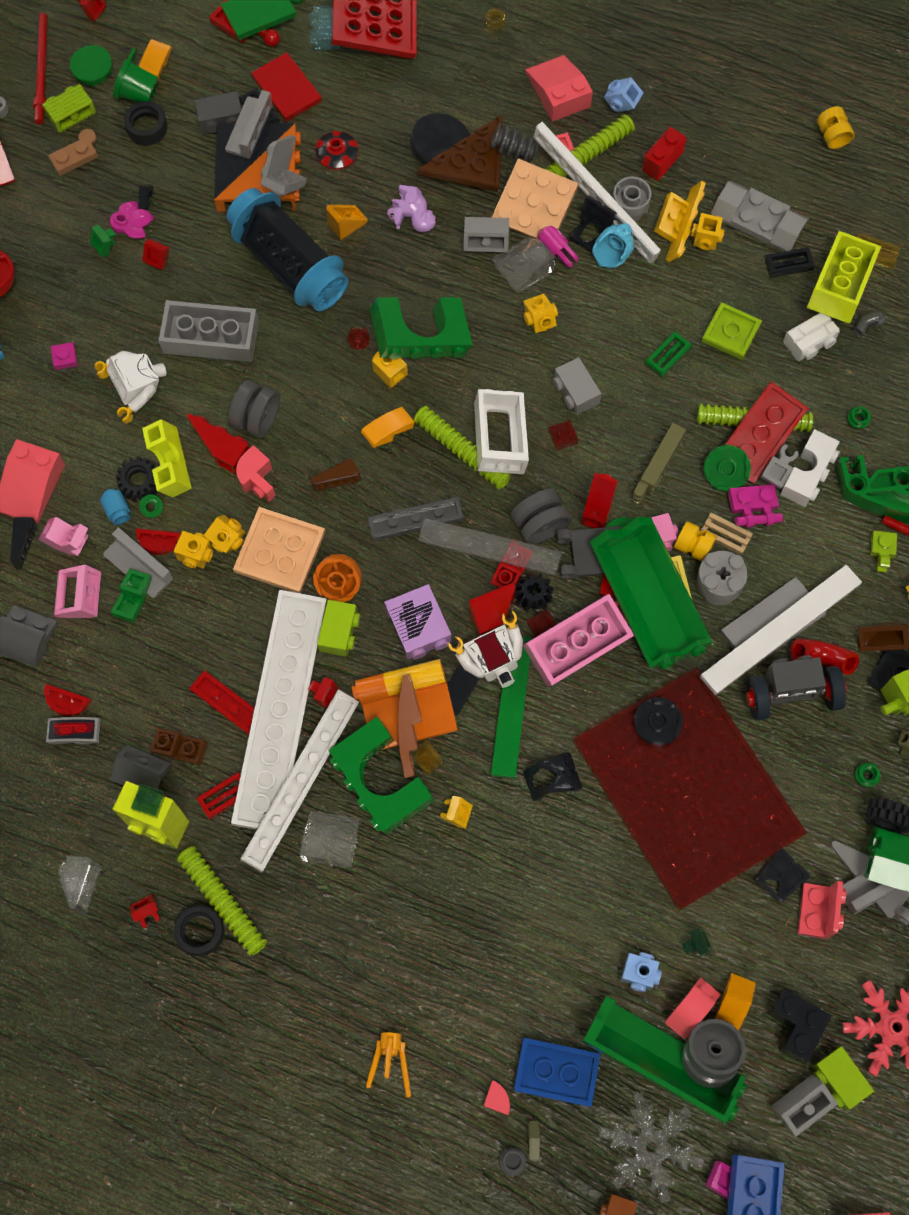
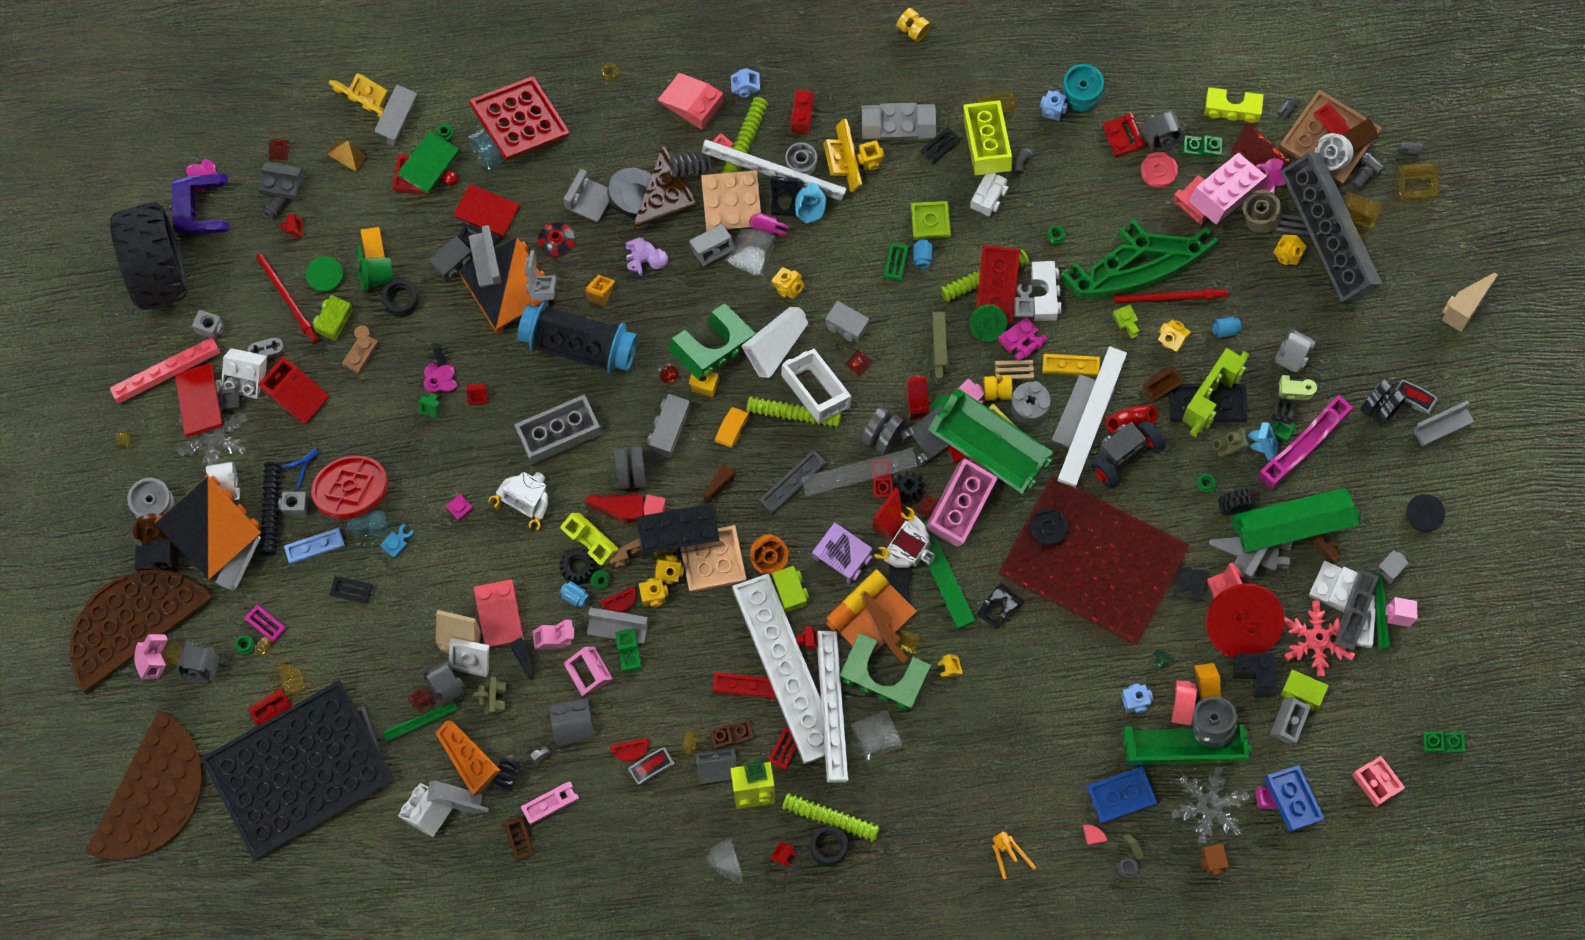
camera: 30 degrees left, 0 degrees up
none -> light grey bracket [563,169,610,223]
none -> medium nougat slope [609,539,641,569]
none -> black brick [635,504,720,559]
none -> light grey brick [647,394,691,458]
none -> clear yellow plate [682,730,697,755]
none -> white slope [741,307,808,378]
none -> dark azure brick [913,240,932,269]
none -> yellow tile [1042,354,1100,377]
none -> red plate [1205,583,1285,657]

